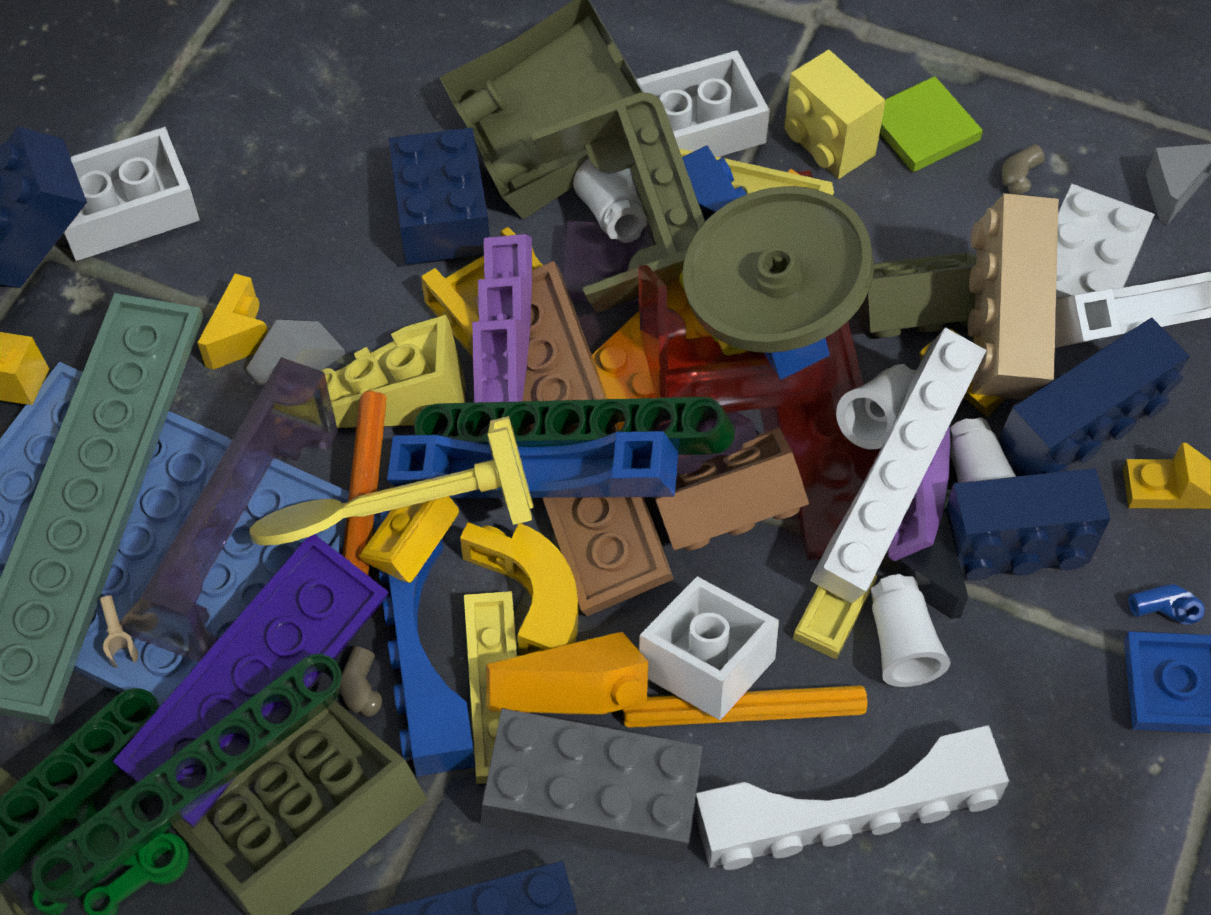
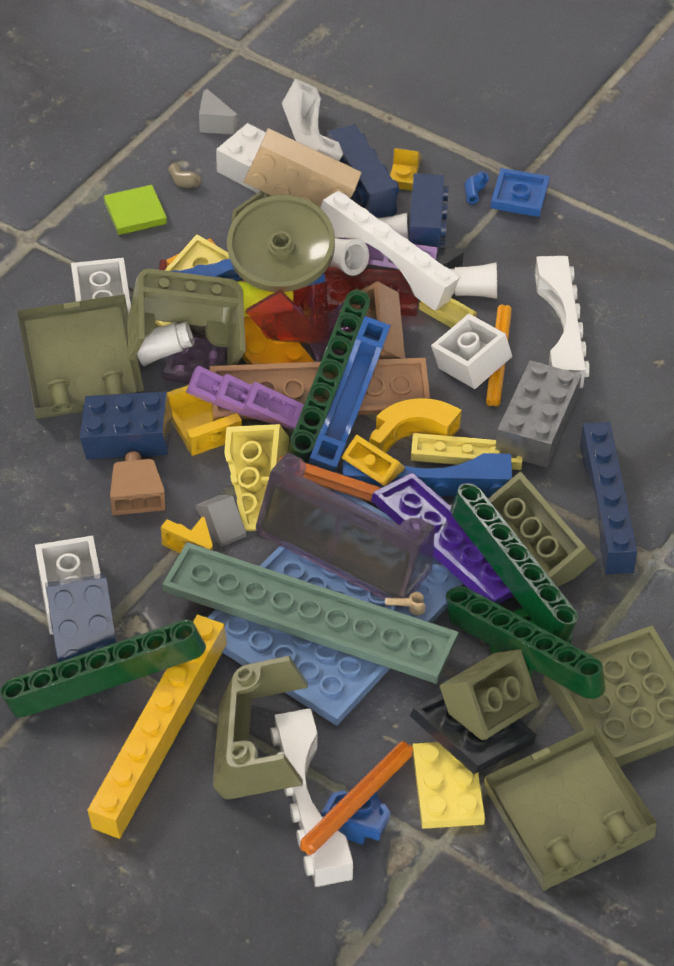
camera: 80 degrees left, 10 degrees down
light yellow piece [249,416,533,545] -> none
light orange slope [486,632,648,714] -> none
light yellow brick [784,50,886,179] -> none
none -> medium nougat torso [110,452,165,515]

